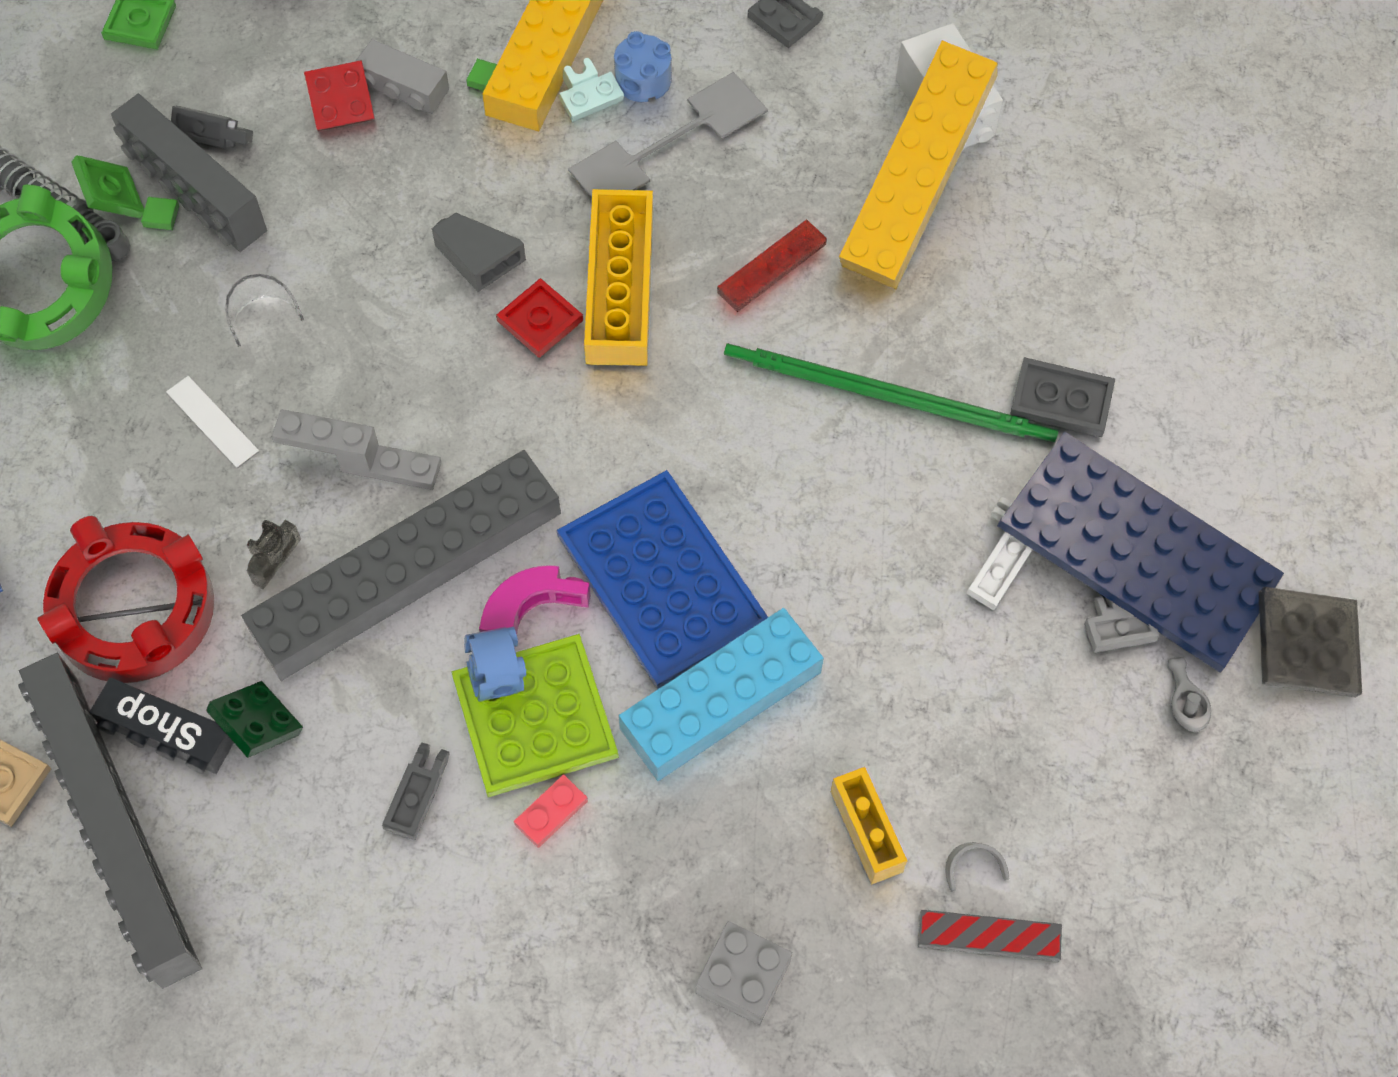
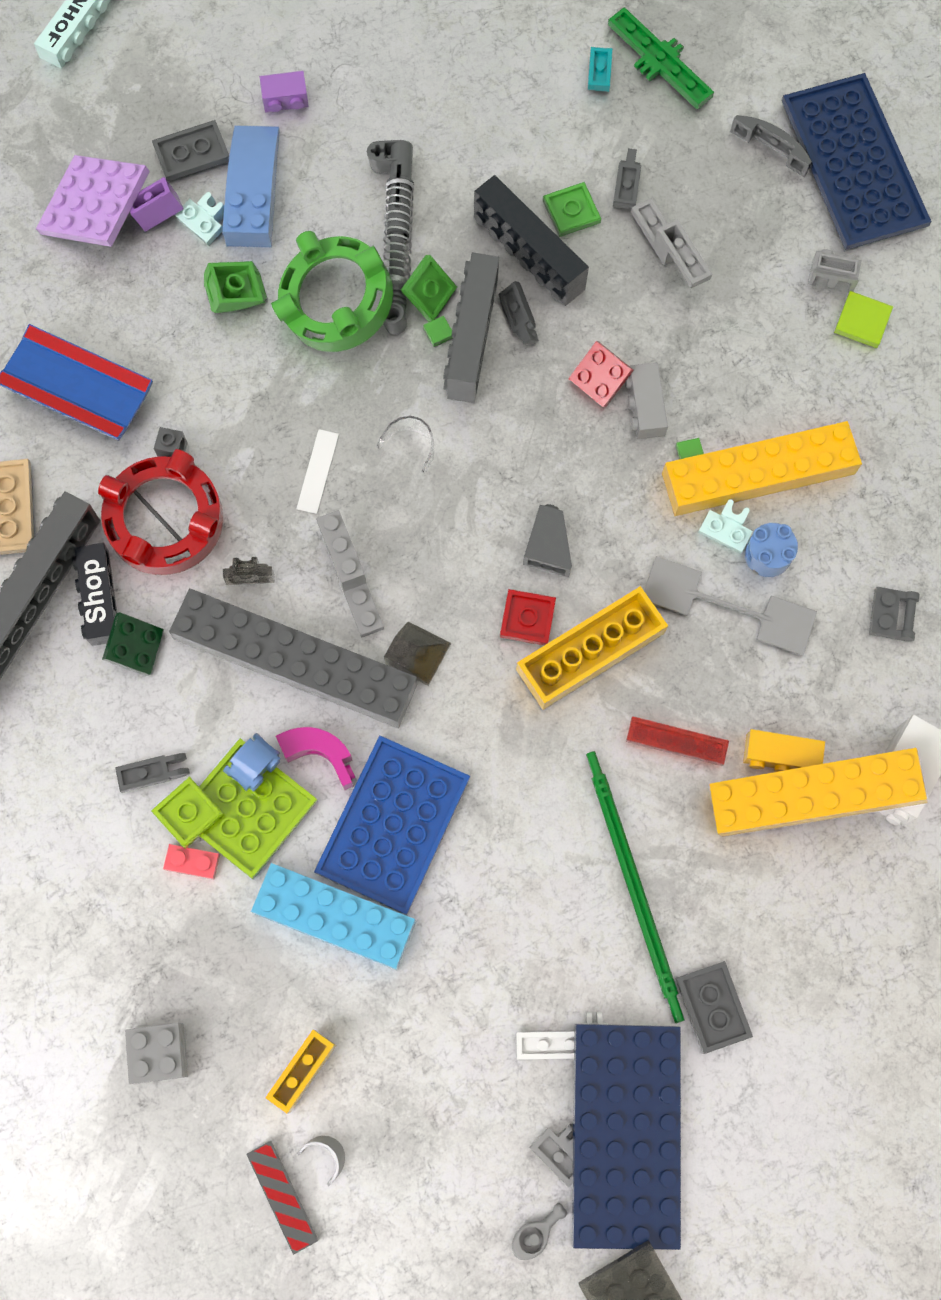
camera: 55 degrees right, 10 degrees up
none -> lime tile [151,776,224,849]
none -> dark grey brick [153,427,188,457]
none -> clear smoke slope [384,622,451,686]
none -> black brick [474,175,589,306]
none -> yellow brick [743,729,825,772]

